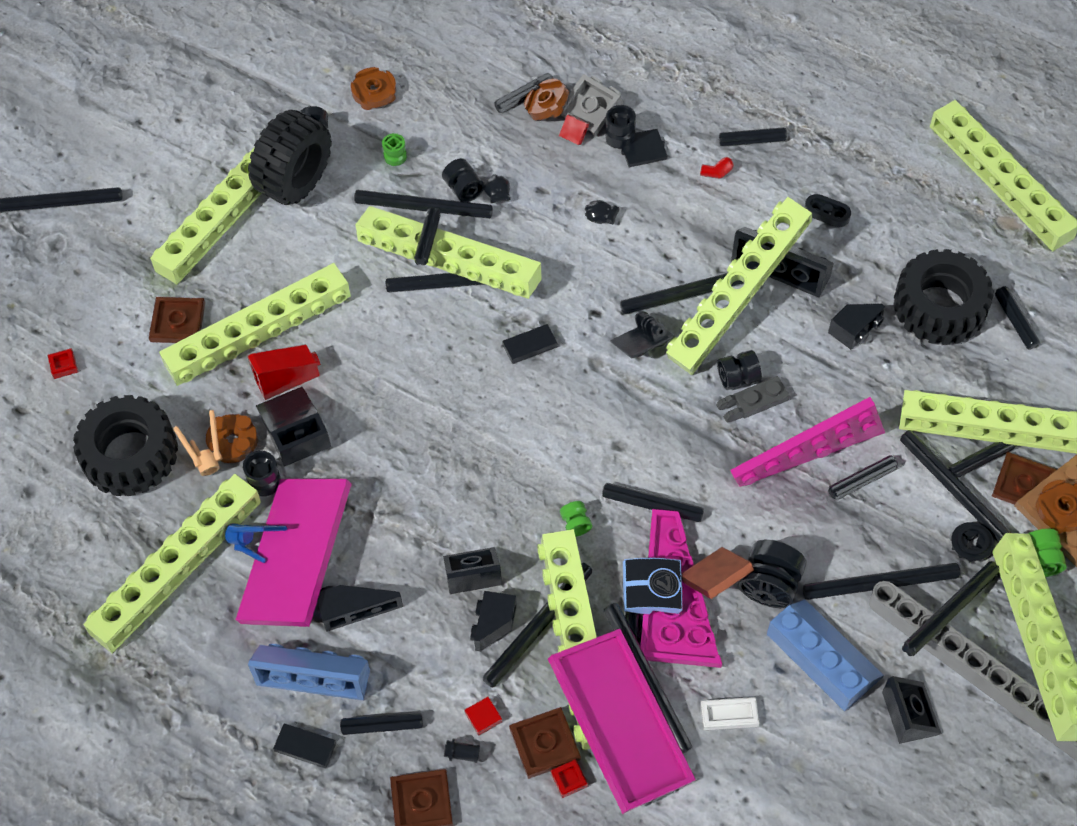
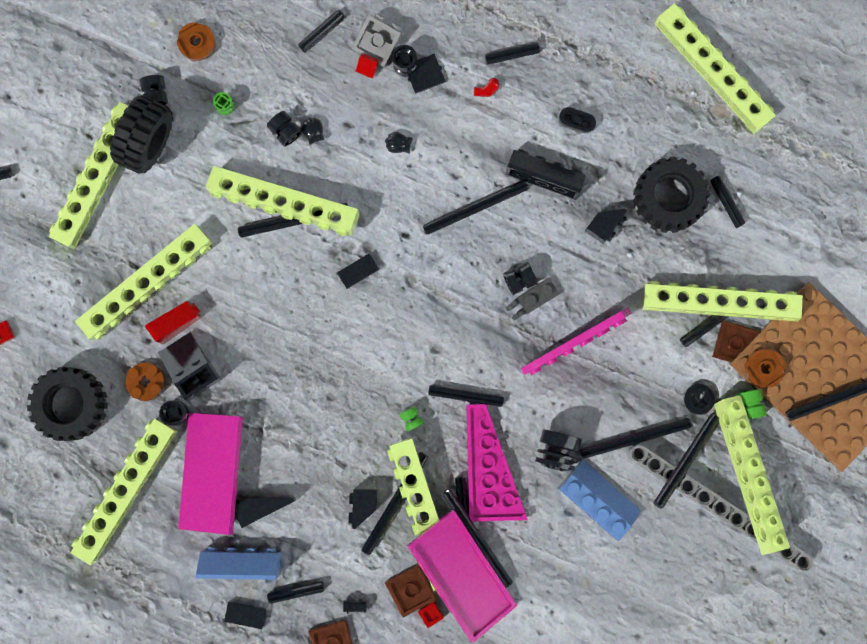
camera: 10 degrees left, 25 degrees up
copper tile [149,297,206,343] -> none
light nougat plant [174,410,223,476] -> none
blue plant [225,523,287,563] -> none
black axle [354,190,493,219] -> none
black axle [414,207,441,266] -> none
black slope [443,547,502,594] -> none
red tile [464,697,502,736] -> none
dark orange plate [524,79,569,121] -> none
black hinge [610,311,675,359] -> none
black slope [623,558,683,614] -> none
yellowish green brick [666,197,812,375] -> none
copper tile [681,547,754,599] -> none
white tile [700,697,760,731] -> none
black axle [828,455,898,500] -> none
black slope [882,676,941,744] -> none
black axle [900,430,1011,542] -> none

